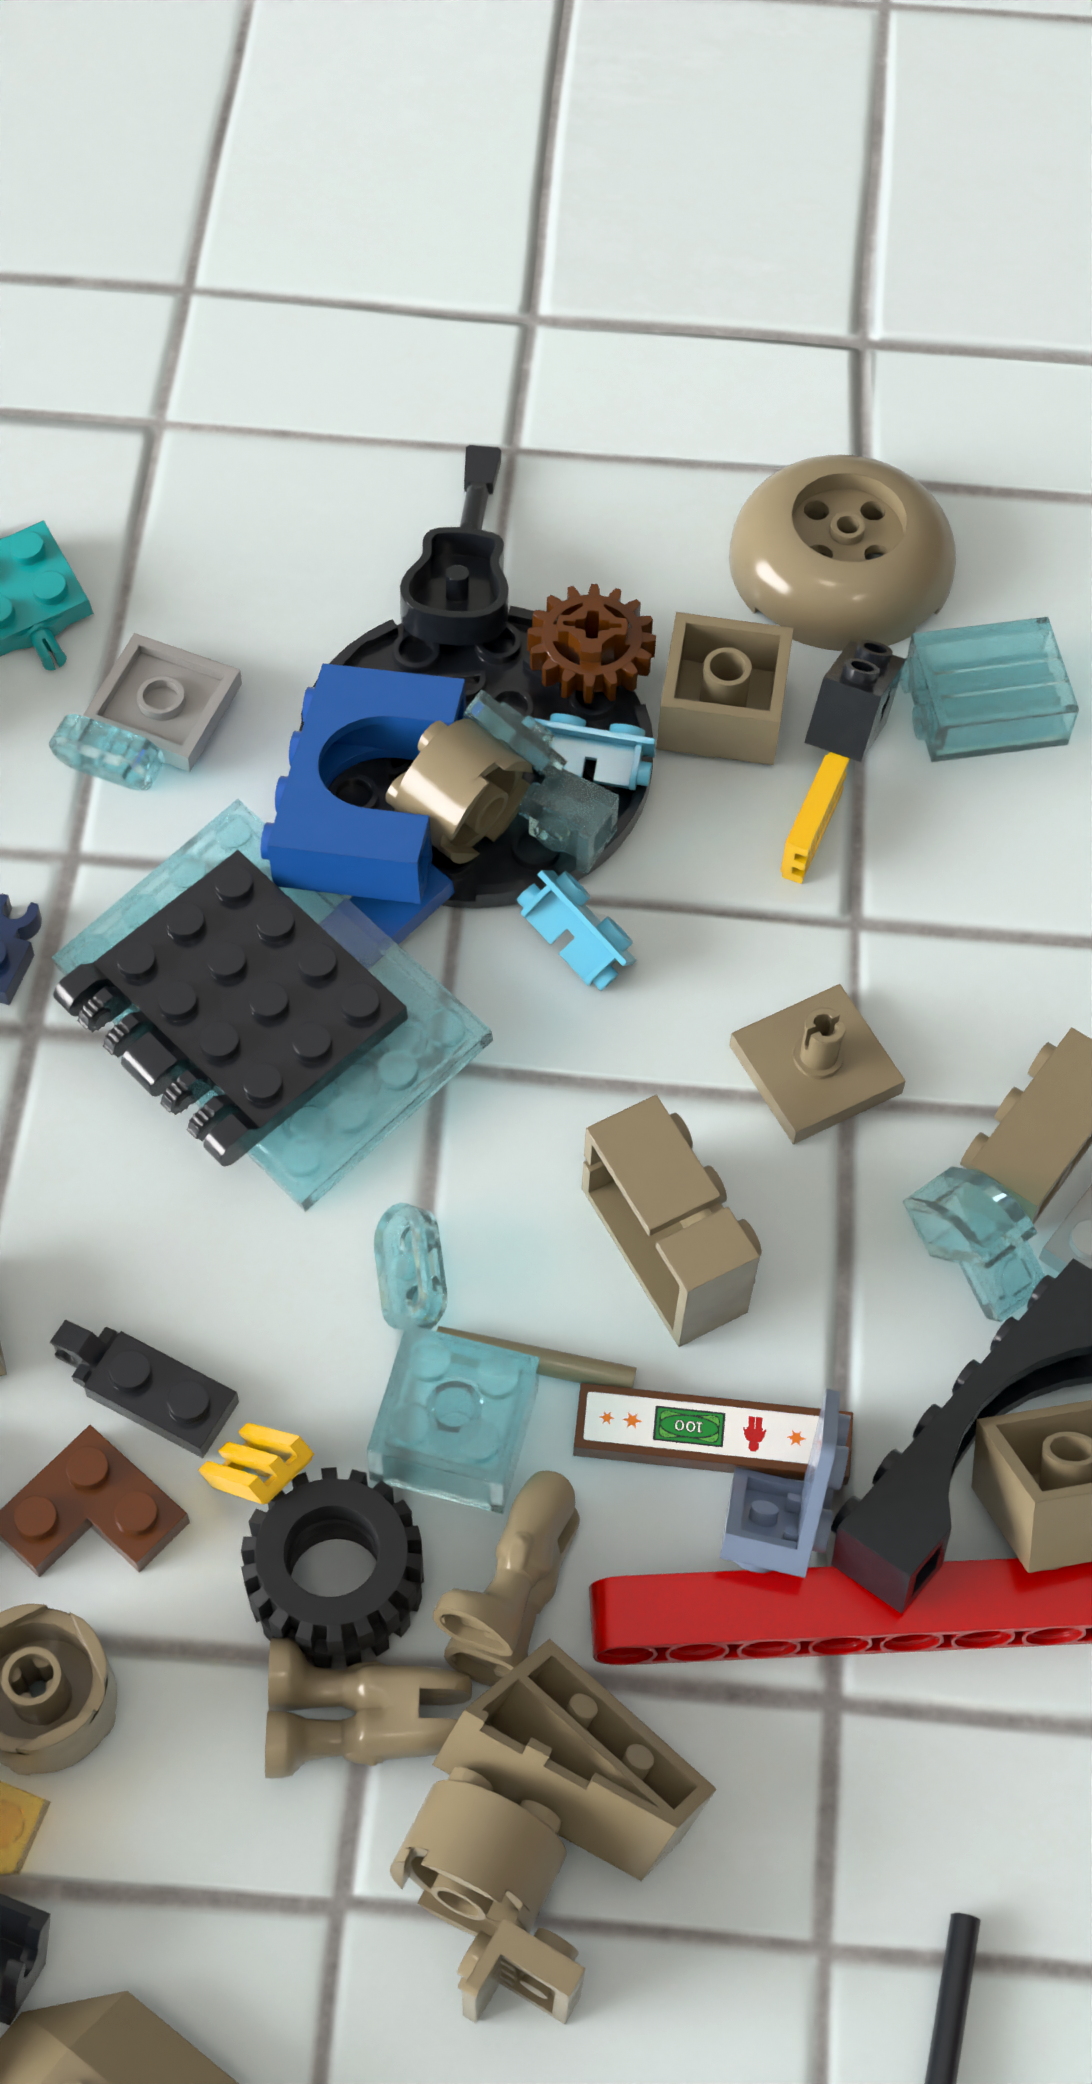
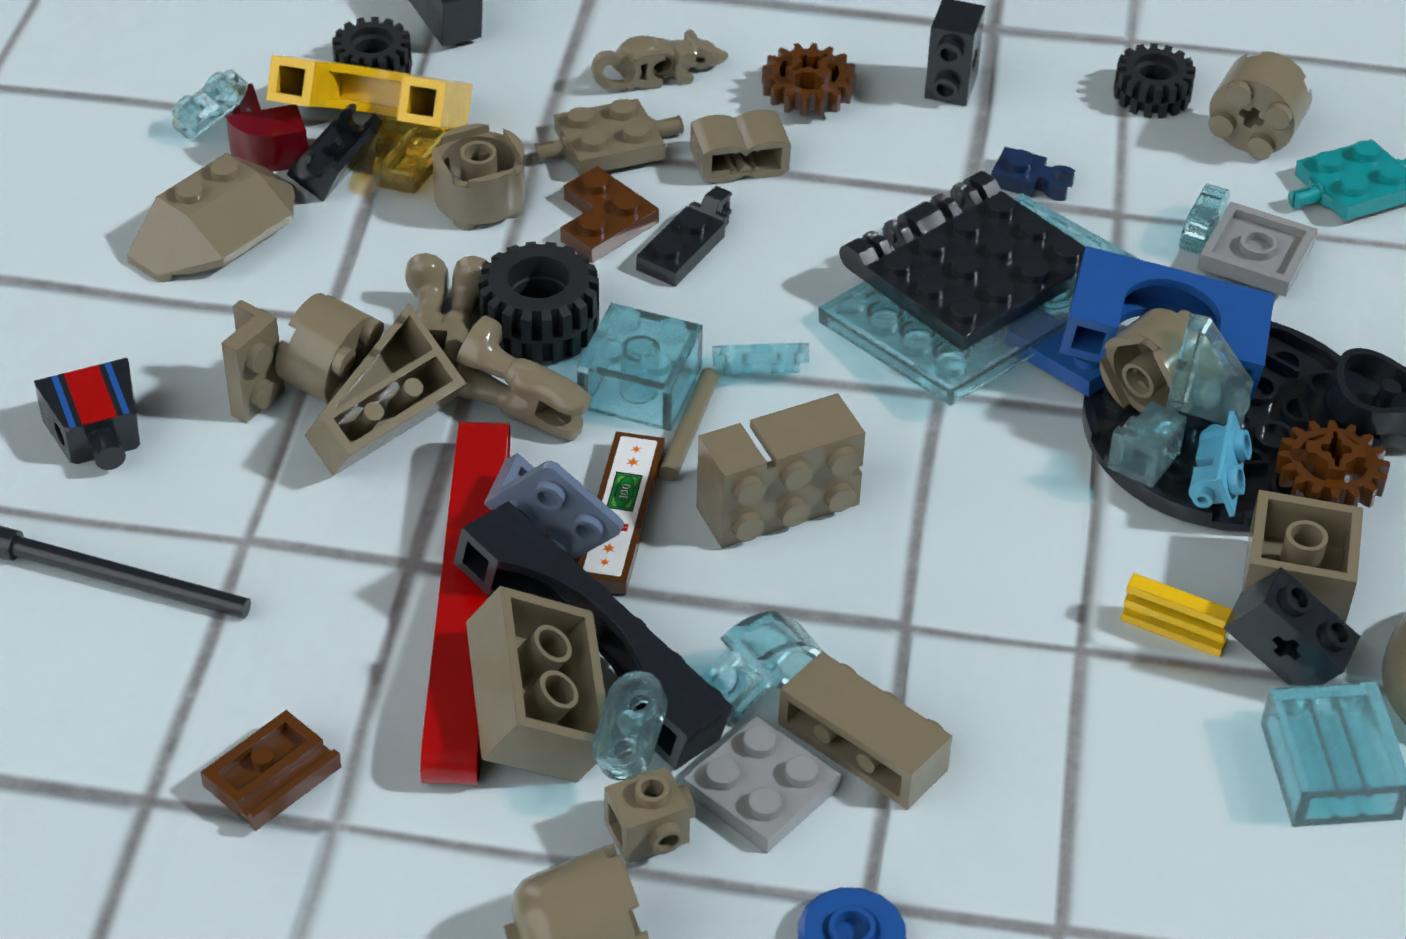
camera: 95 degrees right, 15 degrees down
yellow tile [198,1422,315,1505] -> none
medium azure hinge [517,870,637,991] -> none
dark tan tile [729,984,906,1145] -> none

